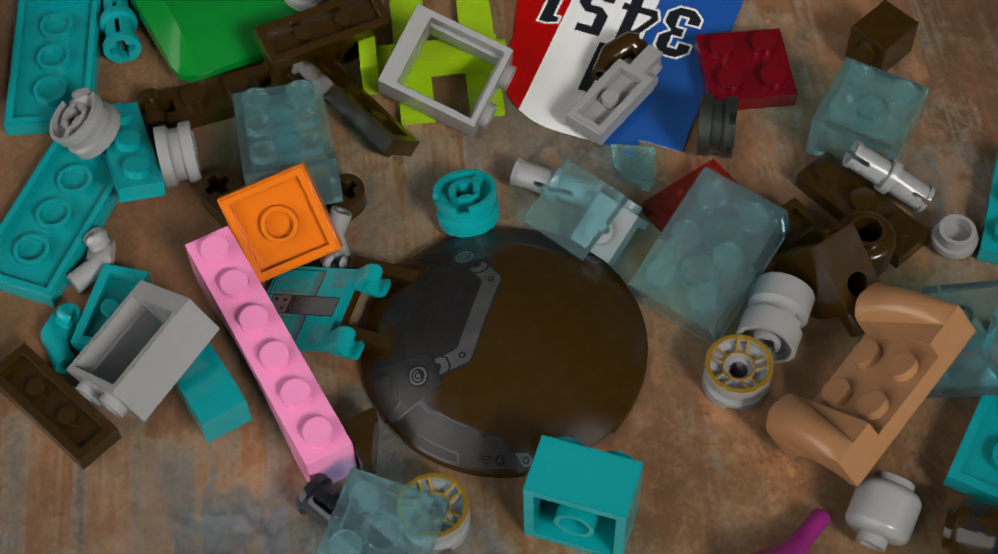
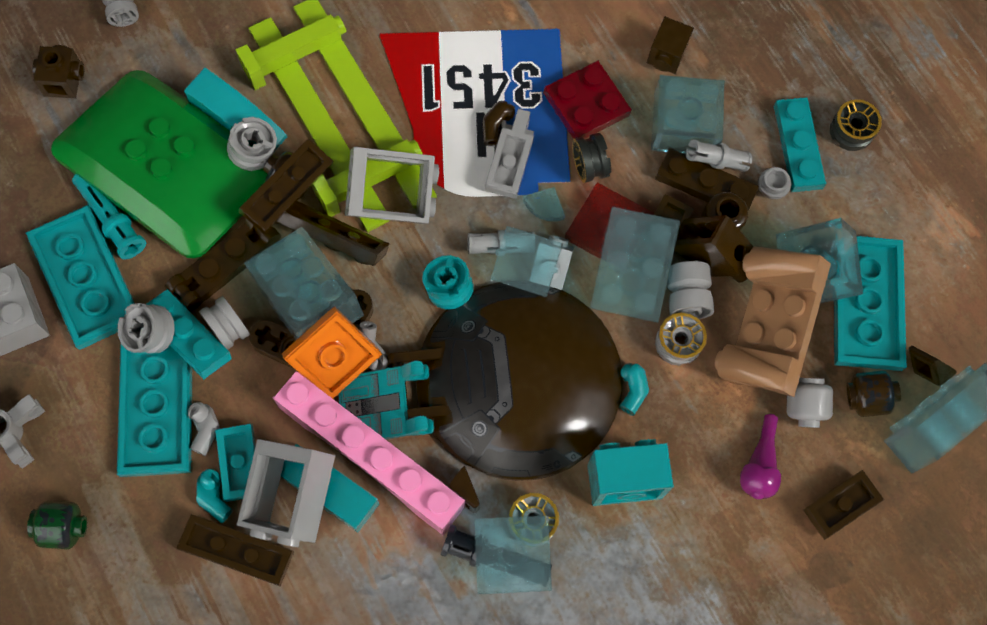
camera: 30 degrees left, 15 degrees up
none -> teal arm [620,363,649,416]

